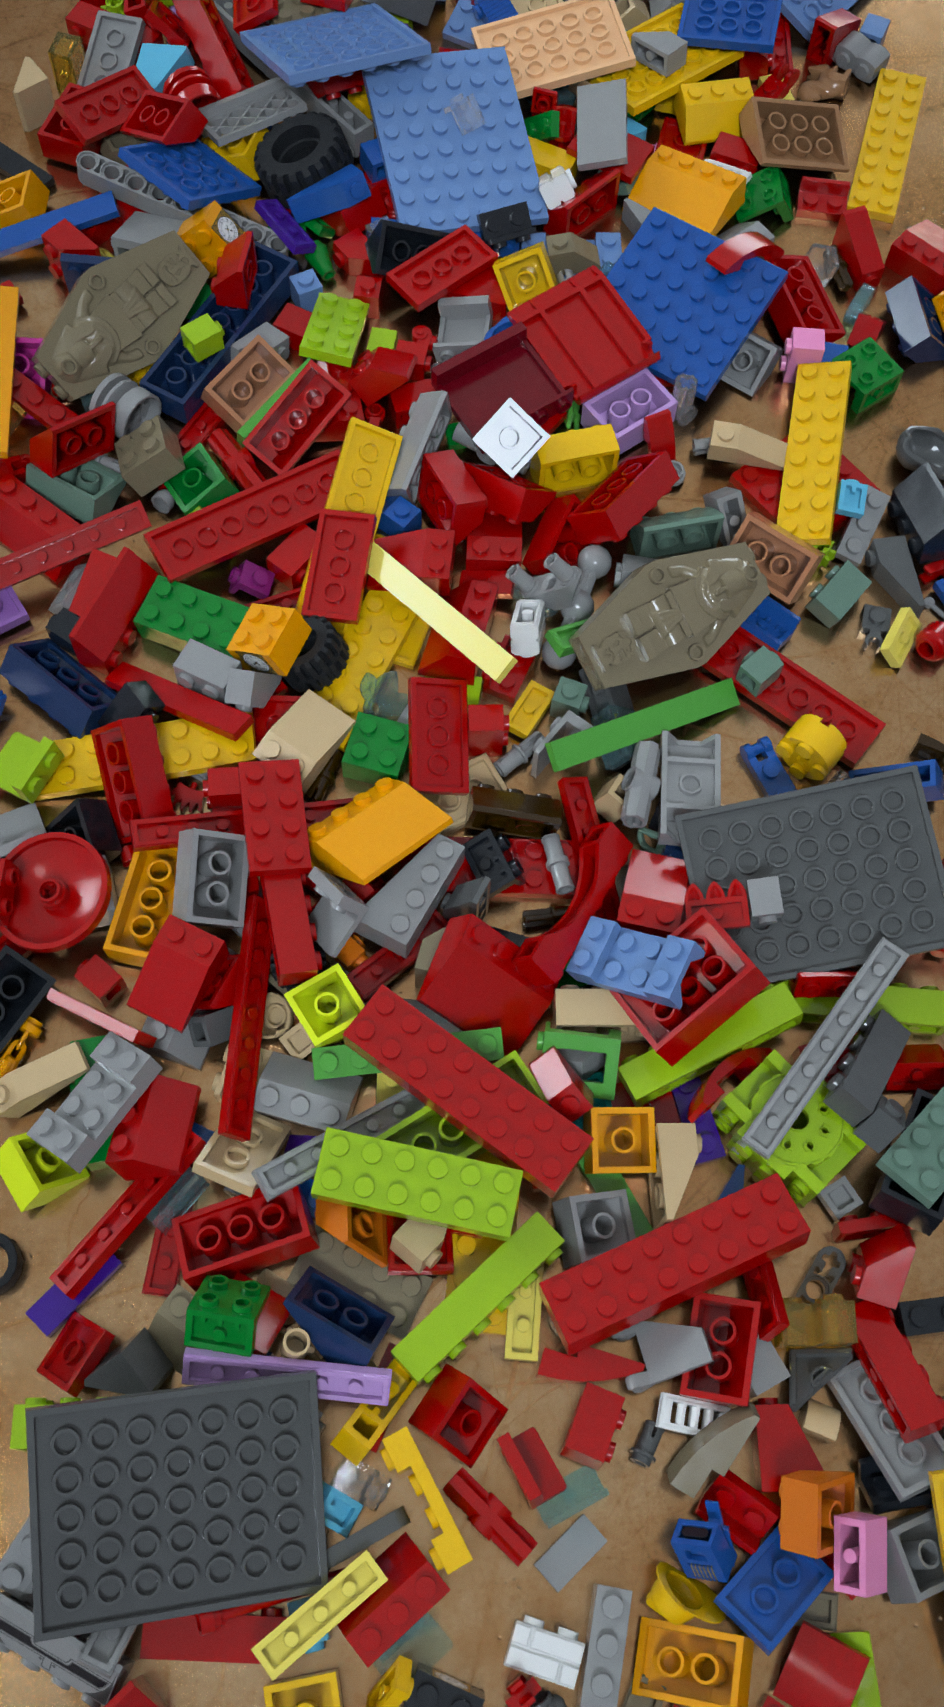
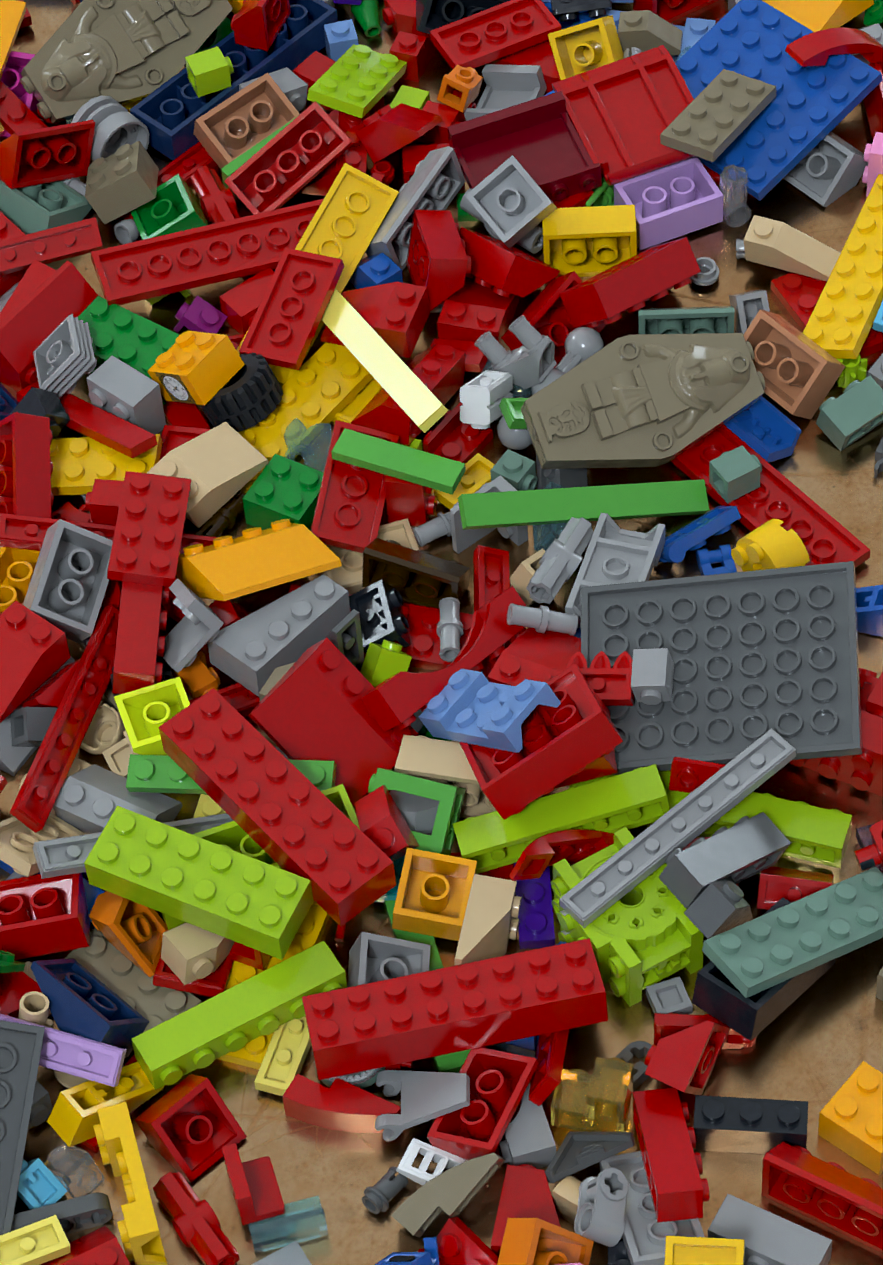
camera: 20 degrees right, 15 degrees down
light grey slope [224,668,282,713] -> none
red brick [560,1382,627,1471] -> none
red slope [643,409,676,461] -> none
none -> light grey brick [33,314,97,399]
none -> bright green tile [331,428,466,495]
none -> lime brick [360,640,412,688]
none -> orange brick [437,65,483,113]
none -> light grey pin [507,603,578,636]
none -> light grey piece [574,1167,628,1247]
none -> blue plate [659,506,741,563]
none -> dark tan plate [660,69,776,162]

